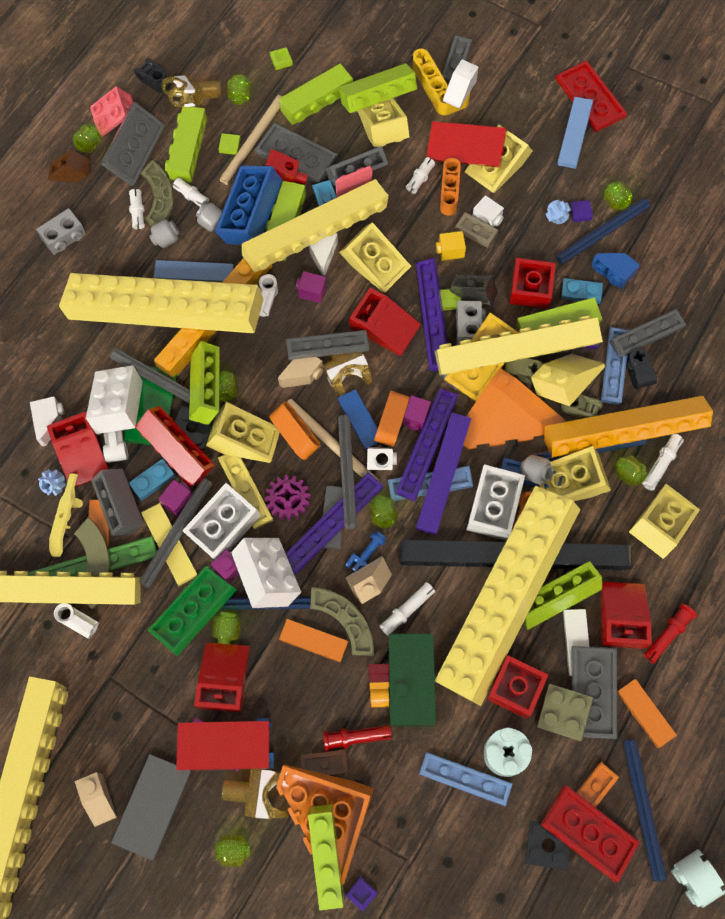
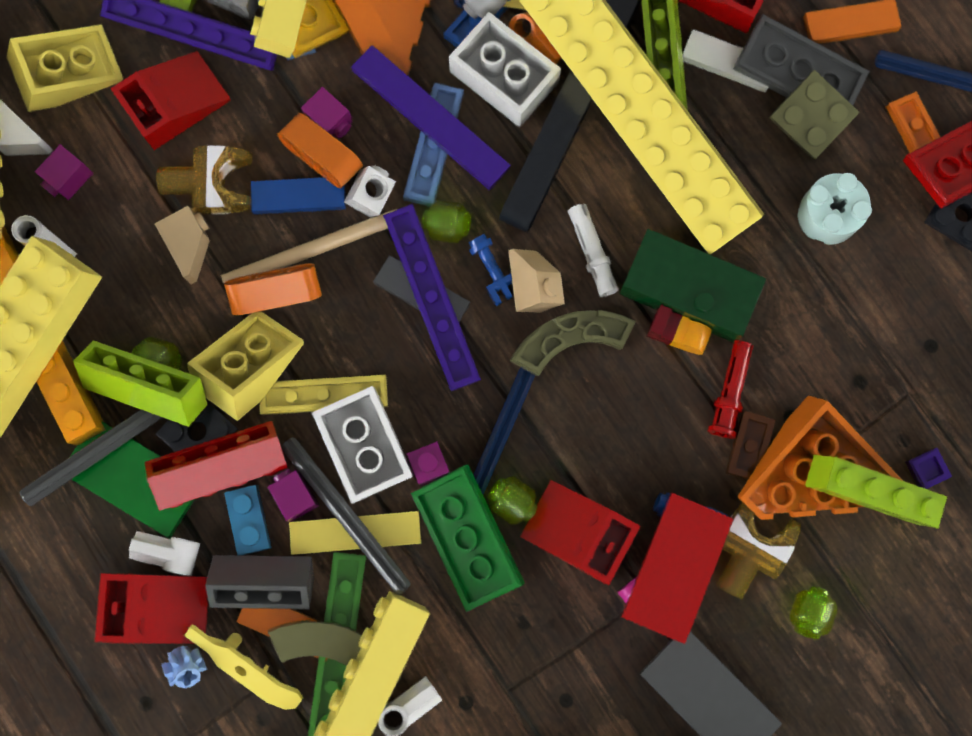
camera: 65 degrees left, 10 degrees up
white slope [30,397,64,447] -> none
white brick [86,365,143,434] -> none
white brick [231,538,301,608] -> none
magenta gear [265,475,311,521] -> none
orange tile [279,619,348,663] -> none
dark grey tile [286,330,369,360] -> none
dark grey axle [338,415,357,529] -> none
dark purple tile [396,388,458,501] -> none
medium blue tile [419,752,512,806] -> none
red brick [486,655,548,719] -> none

